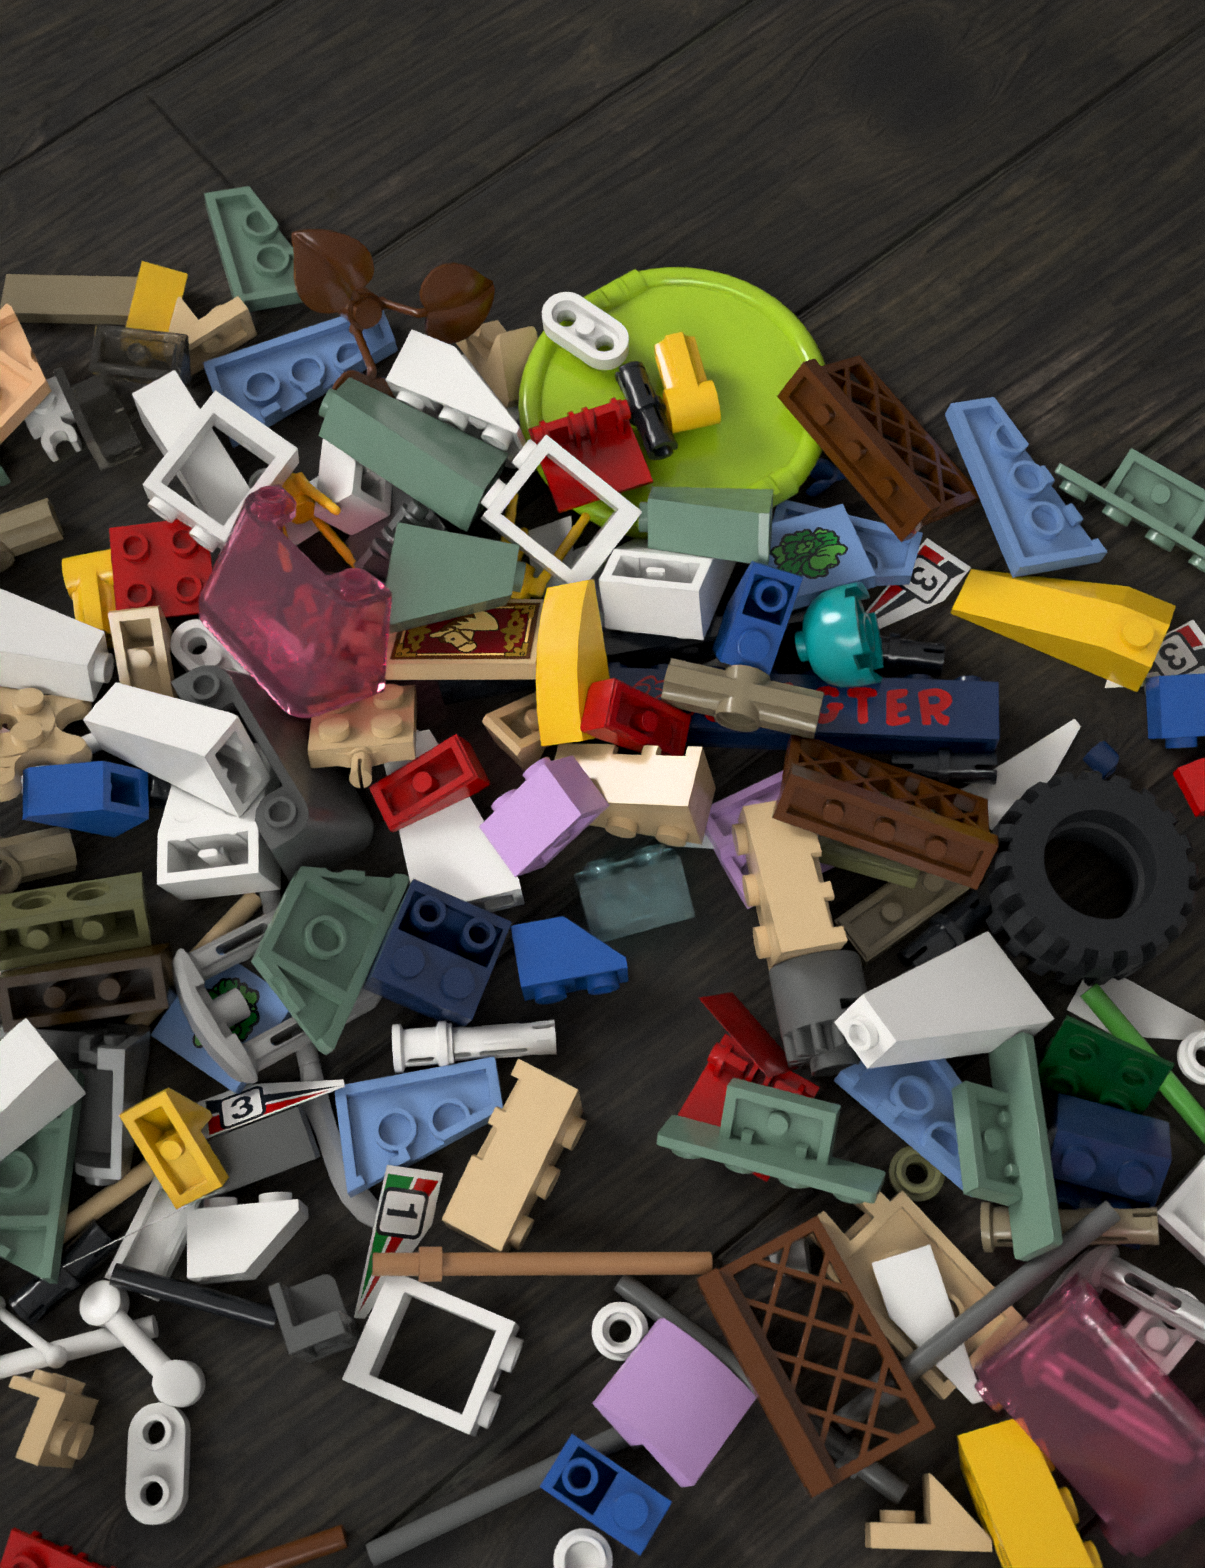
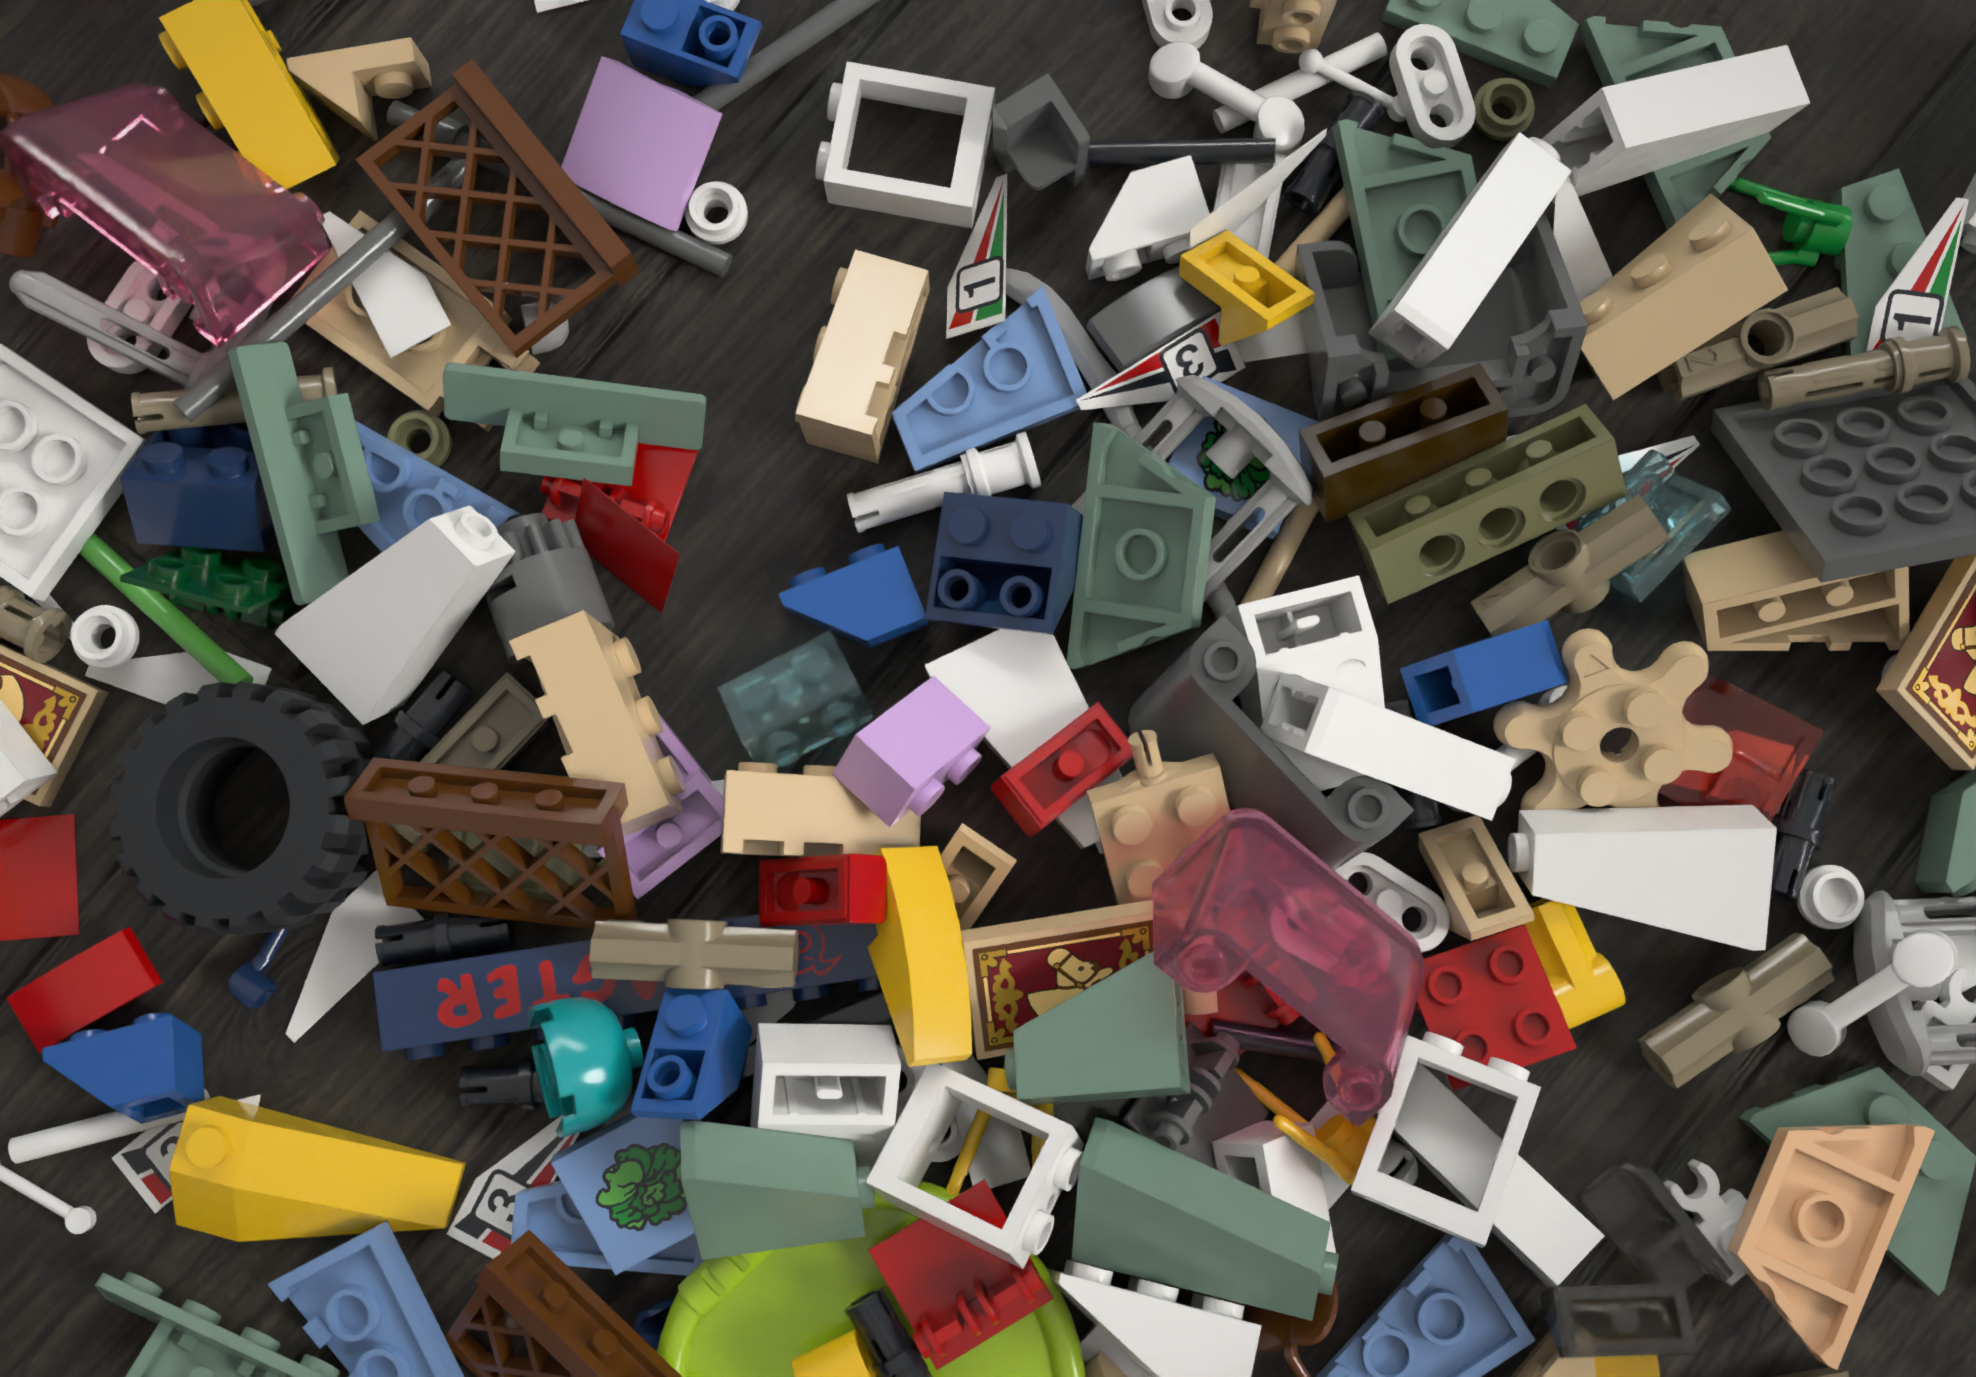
camera: 160 degrees right, 15 degrees up
medium nougat bar [372,1247,712,1282] -> none

